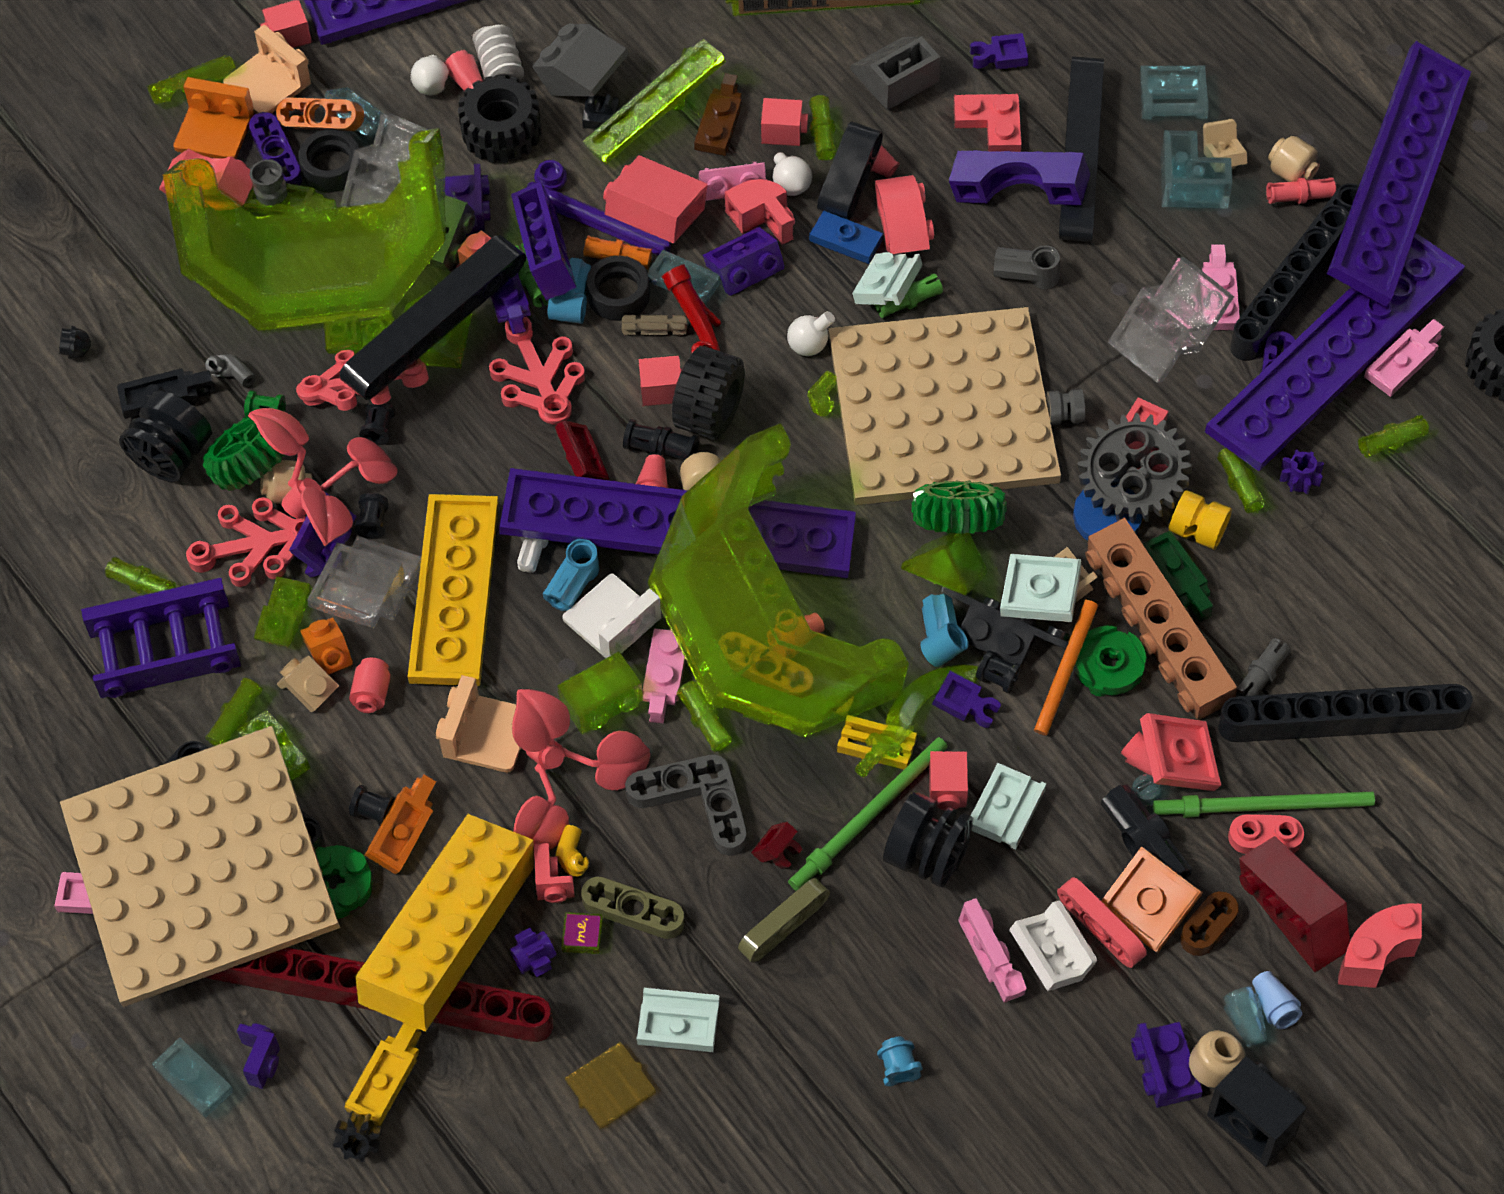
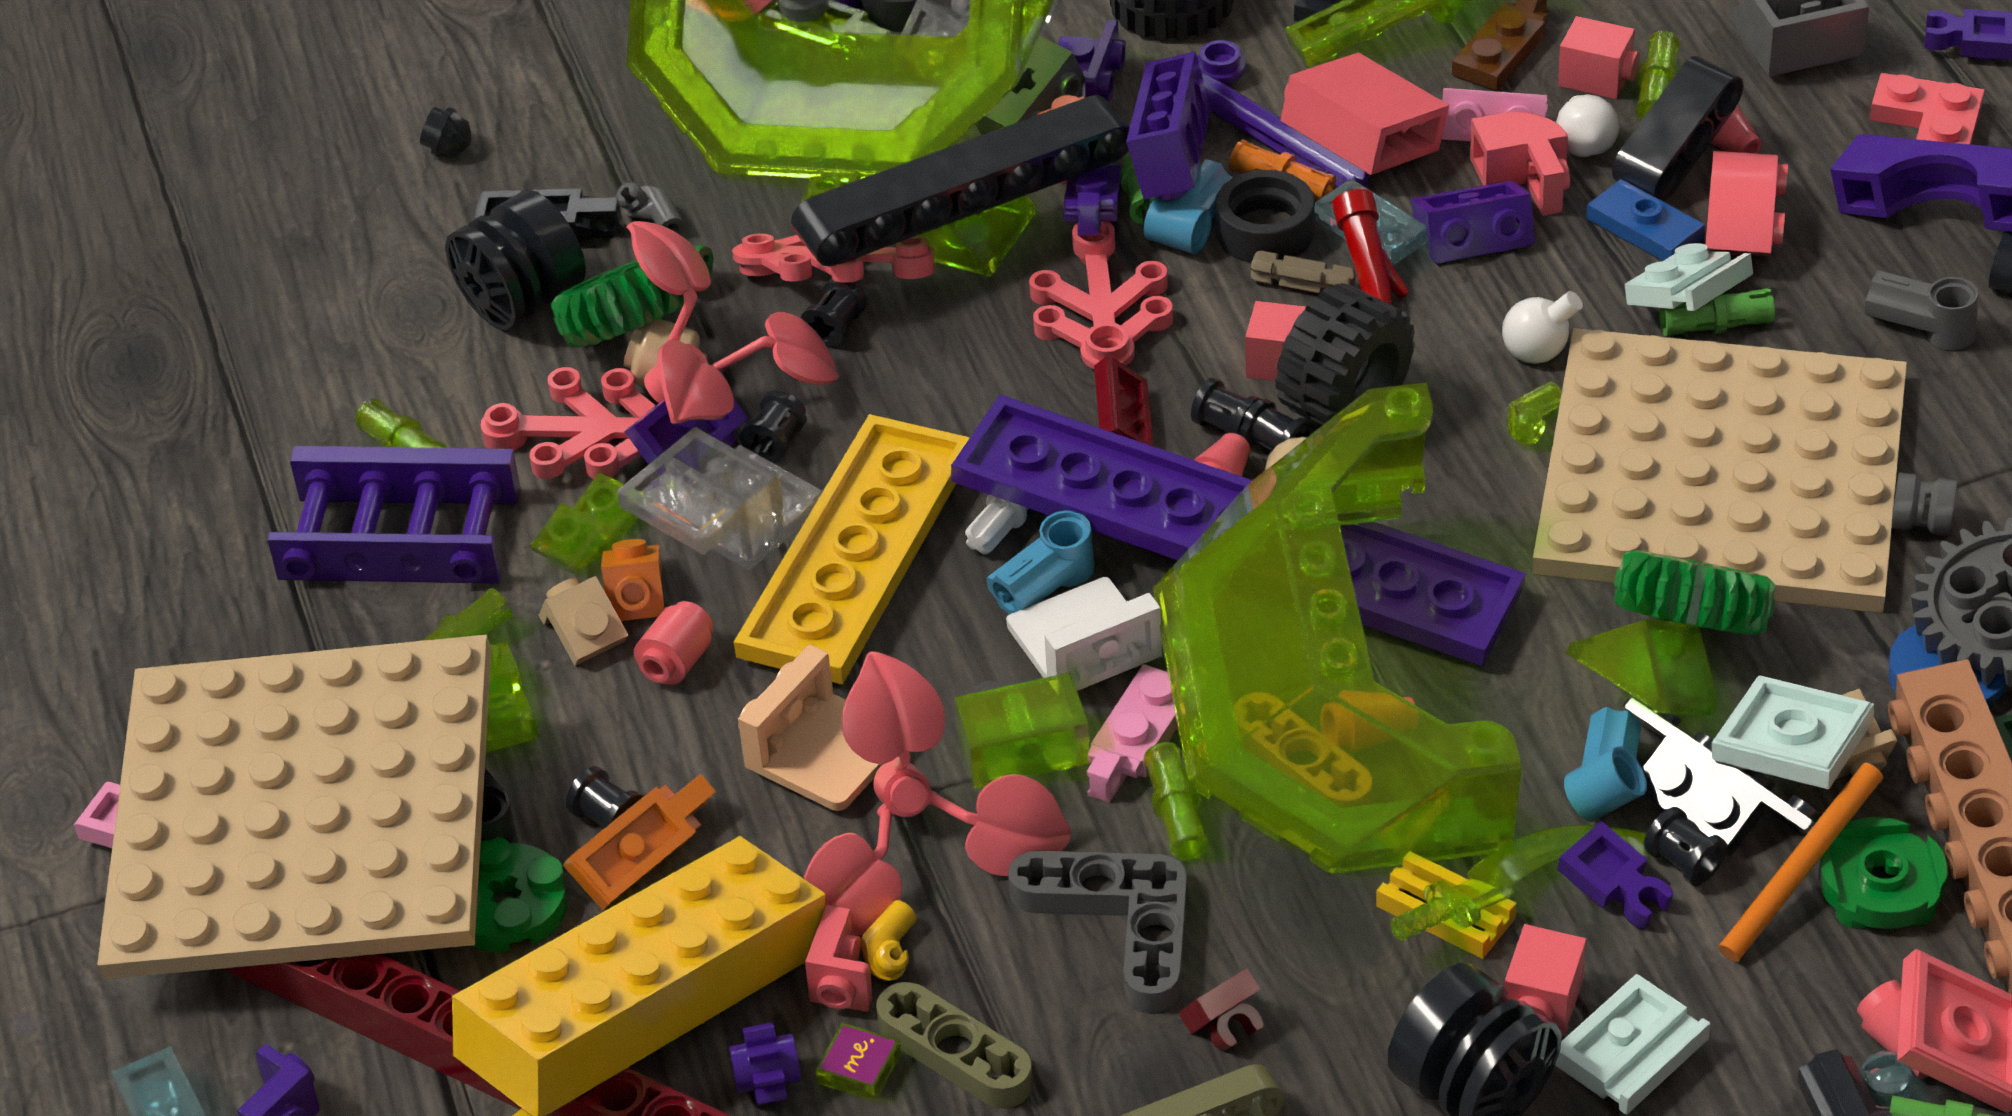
camera: 20 degrees right, 15 degrees down
bright green bar [788,737,948,891] -> none

